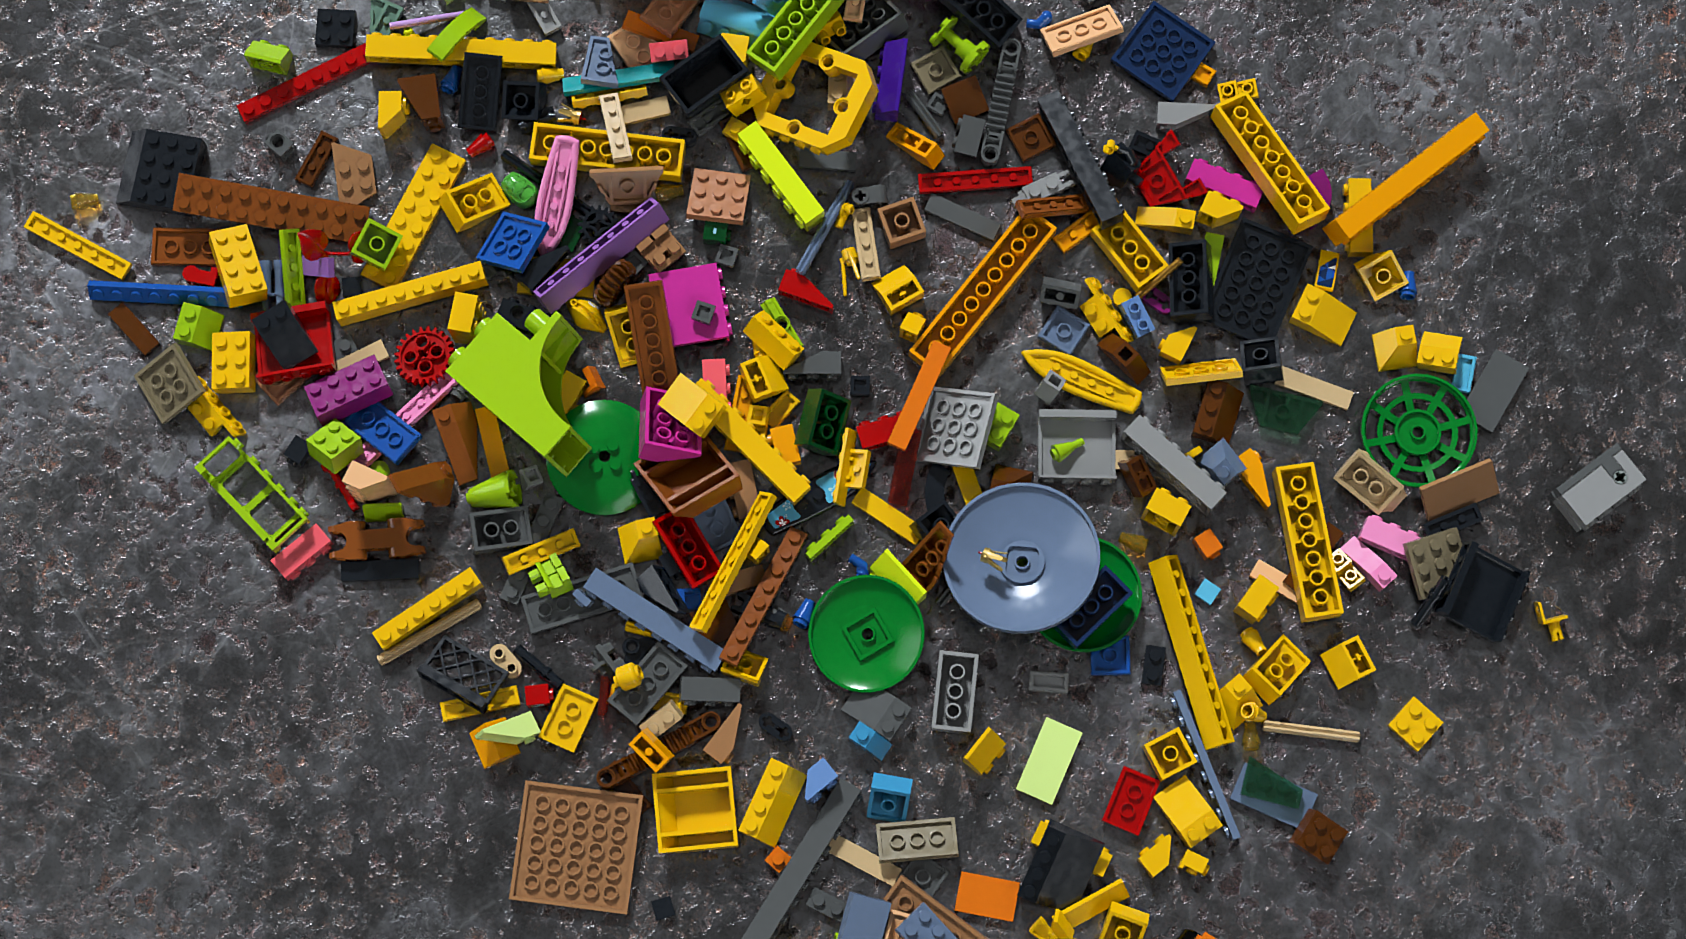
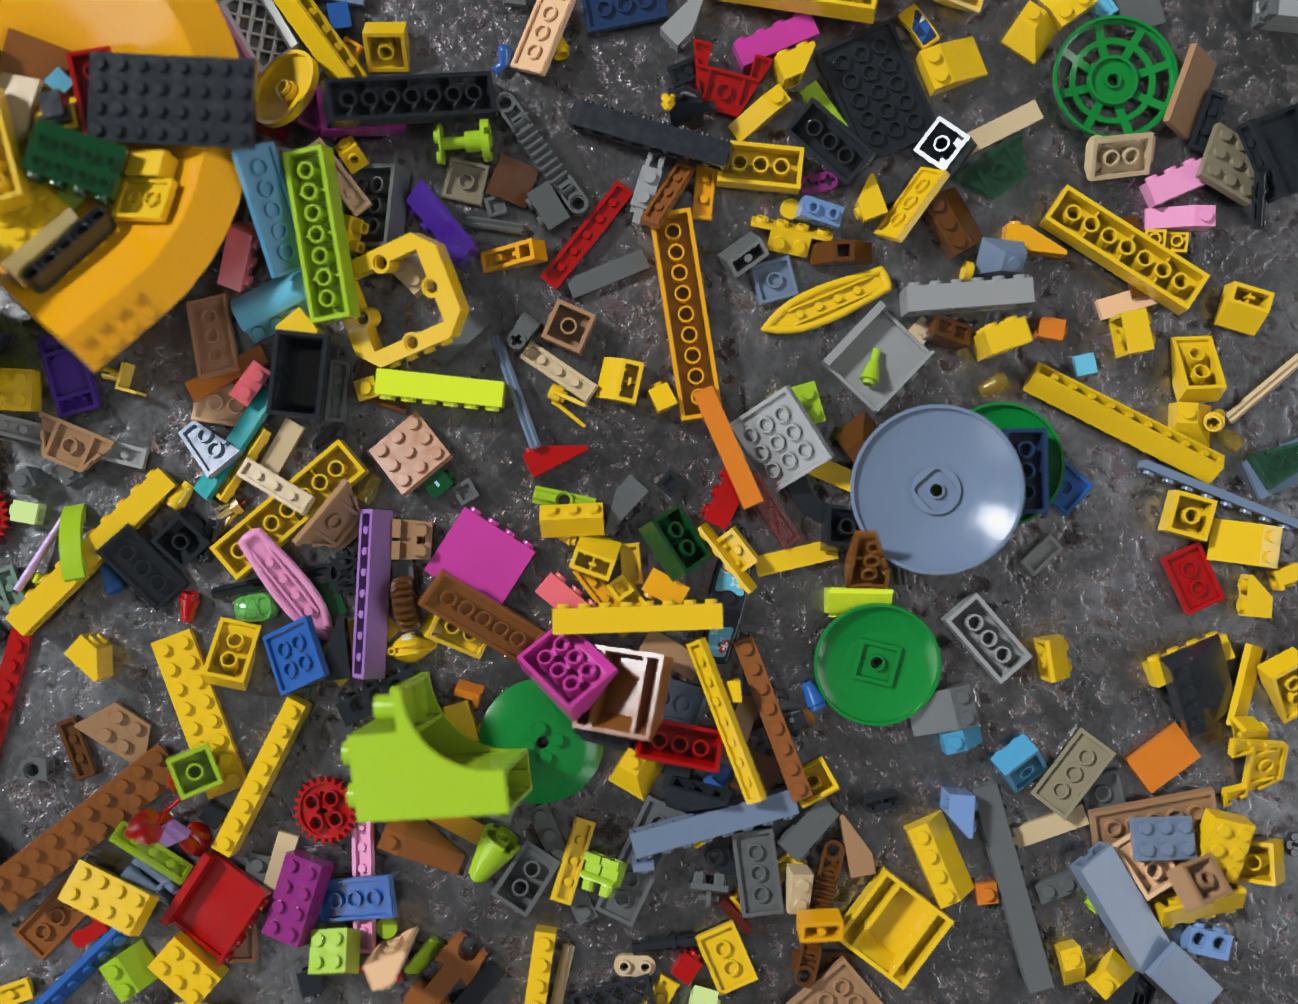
camera: 50 degrees left, 10 degrees up
black slope [252,300,319,370] -> none
dark orange wedge [388,461,455,507] -> none
reddish brown slope [397,73,445,132] -> none
yellow brick [447,291,487,345] -> none
yellow head [613,662,644,691] -> none
yellow slope [658,373,727,438] -> none
dark grey plate [691,300,716,325] -> none
yellow brick [720,74,767,117] -> none
lime plate [805,514,854,562] -> none
yellow arm [834,203,855,229] -> none
blue arm [848,554,869,576] -> none
pearl gold piece [978,547,1008,572] -> none
reddish brown tile [1005,113,1057,163] -> none
yellowish green tile [1015,717,1083,805] -> none
light grey brick [1034,369,1066,405] -> none
pearl gold bar [1135,257,1183,299] -> none
black plate [1141,645,1166,687] -> none
yellow cone [1240,627,1267,656] -> none

